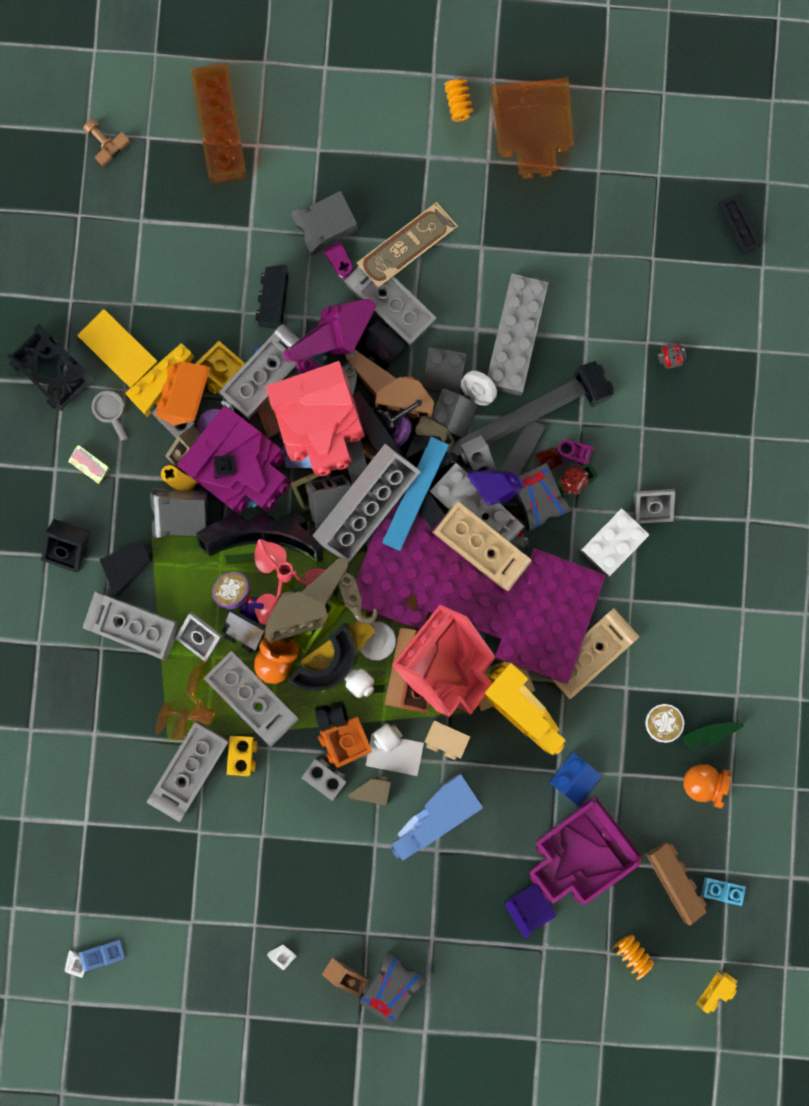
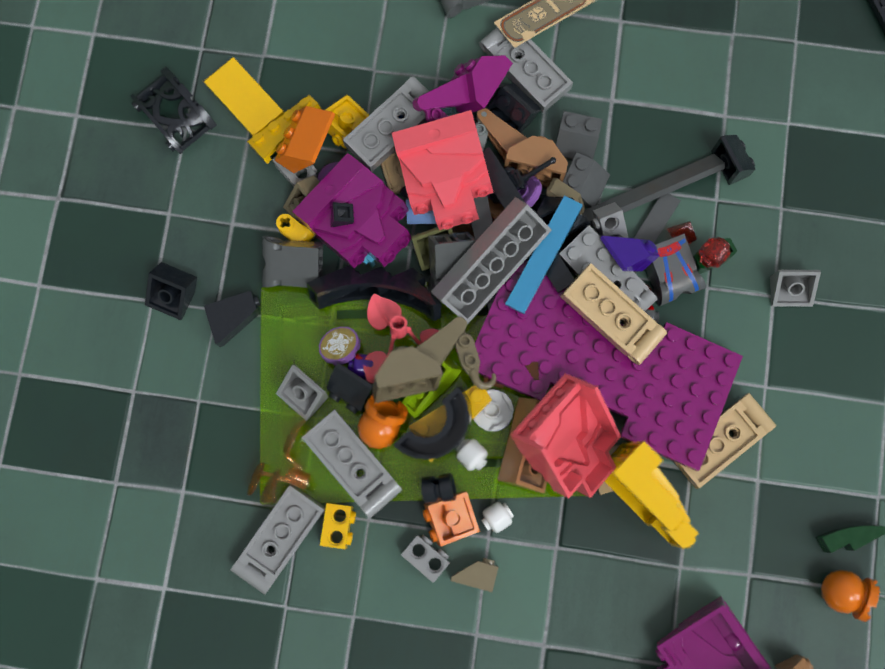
camera: 10 degrees right, 5 degrees down
slope [68,445,110,484] -> none
light grey hinge [82,591,181,660] -> none
light grey piece [91,390,128,442] -> none
black slope [255,265,289,329] -> none
magenta piece [323,241,354,280] -> none
white sticker [366,733,424,776] -> none
medium blue panel [391,773,483,860] -> none
tan brick [424,721,470,760] -> none
white tile [461,371,497,406] -> none
light grey brick [487,274,549,396] -> none
blue slope [548,752,602,806] -> none
magenta piece [556,439,595,466] -> none
white brick [580,508,649,578] -> none
tile [645,704,684,743] -> none
dark grey head [657,343,687,369] -> none

